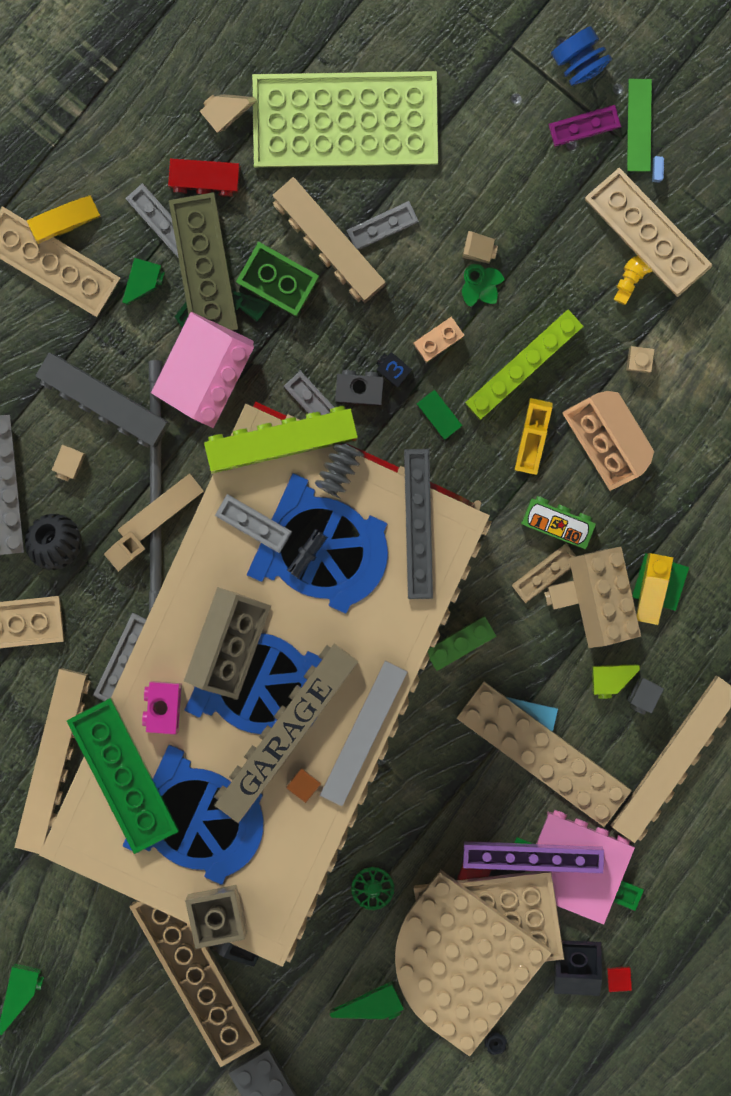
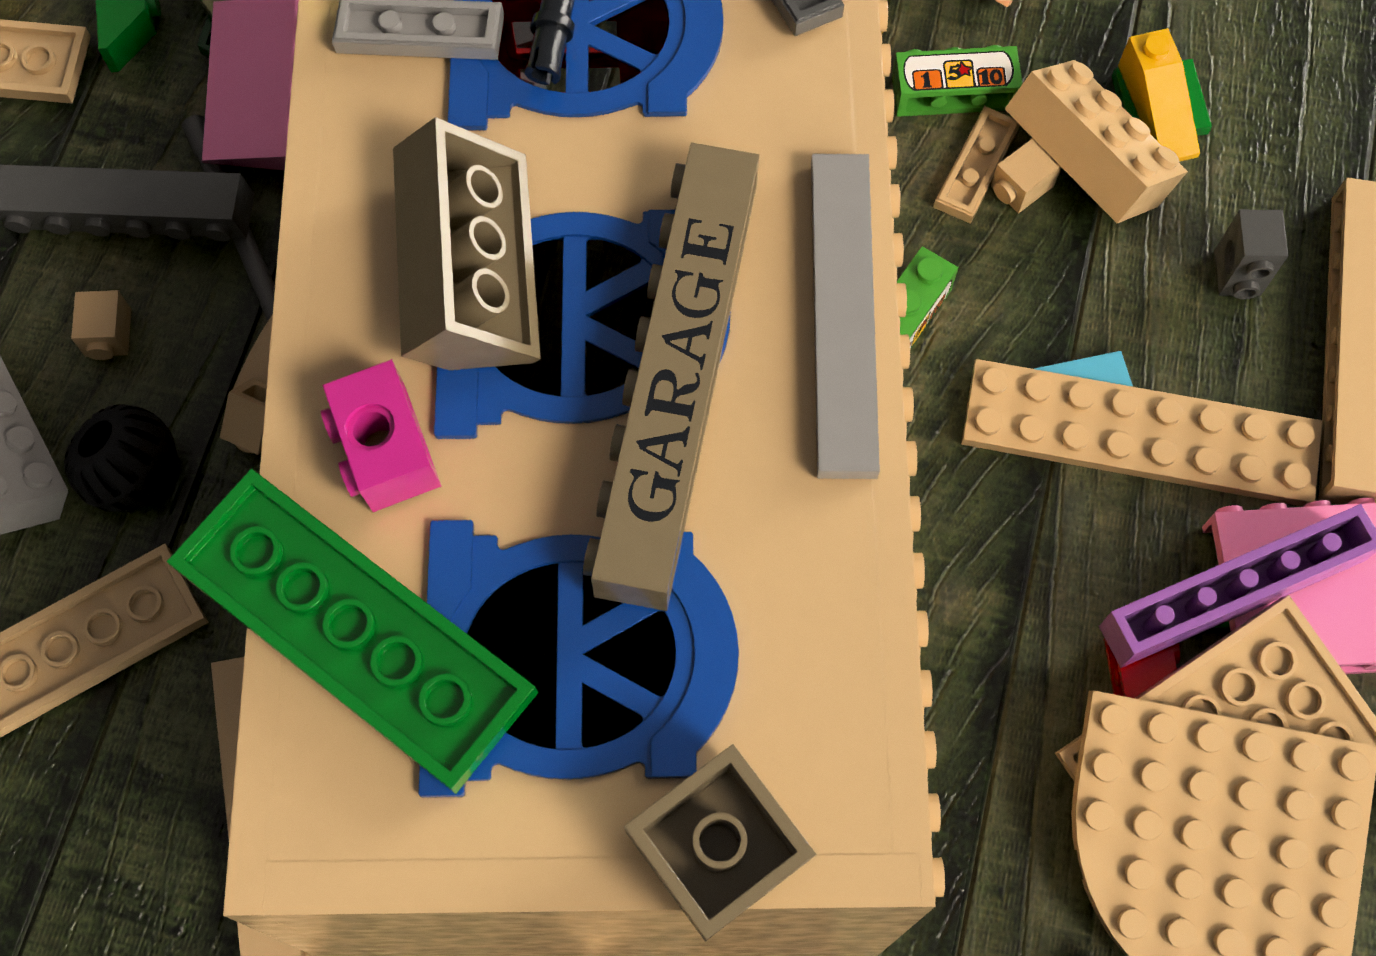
camera: 30 degrees left, 20 degrees down
dark orange tile [286,768,321,803] -> none
green wheel [351,867,394,910] -> none
lime slope [592,664,640,699] -> none

